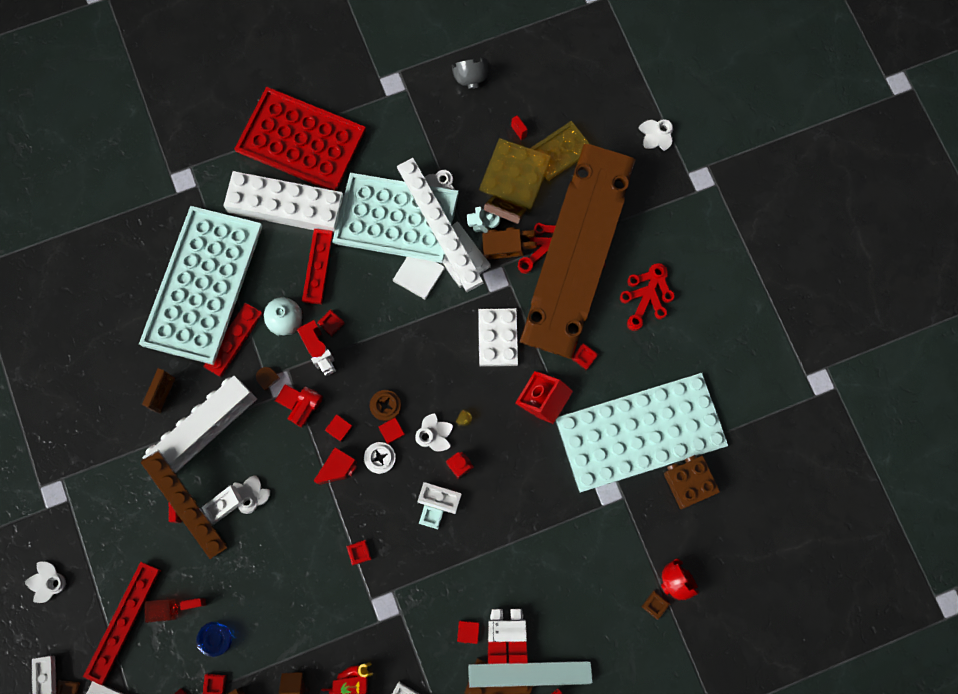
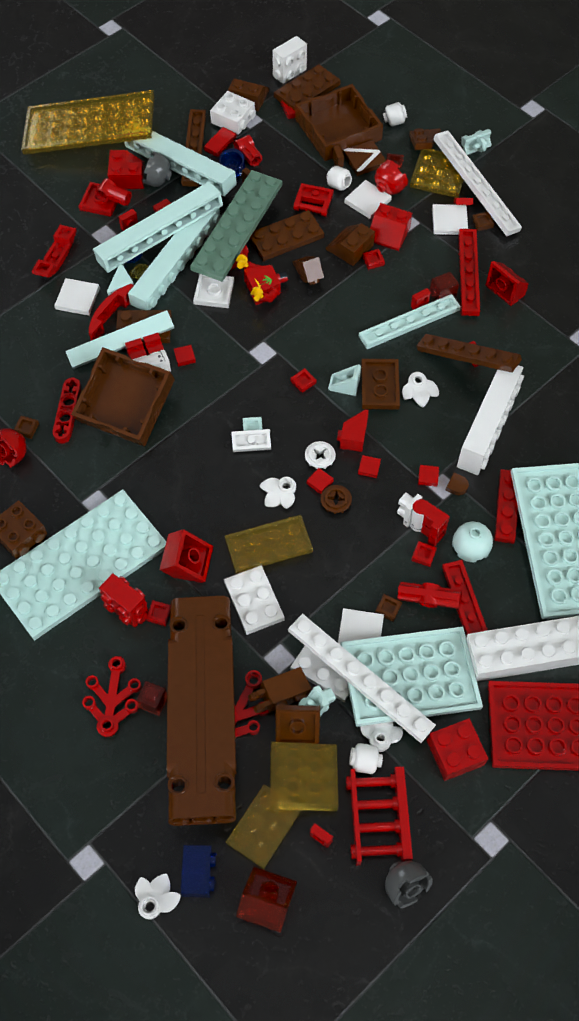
camera: 160 degrees right, 15 degrees down
white plate [25,562,66,603] -> none
reddish brown tile [142,368,175,413] -> none
clear blue piece [196,622,232,657] -> none
white plate [202,486,243,524] -> none
red piece [287,386,323,428] -> none
red brick [446,452,474,479] -> none
clear yellow hinge [455,409,472,426] -> none
none -> red beam [53,377,82,444]
none -> reddish brown tile [71,347,175,447]
none -> red brick [99,573,148,628]
none -> clear red brick [137,681,168,716]
none -> clear blue brick [181,845,216,898]
none -> clear yellow plate [225,515,313,574]
none -> clear red slope [236,867,297,932]
none -> light aqua slope [328,364,361,396]
none -> red fence [346,767,413,865]
none -> white head [349,743,383,774]
none -> light aqua tile [359,294,461,349]
none -> reddish brown plate [361,359,400,410]
none -> reddish brown tile [375,594,402,622]
none -> red piece [398,582,462,609]
none -> red brick [427,718,488,781]
none -> red slope [485,261,529,306]

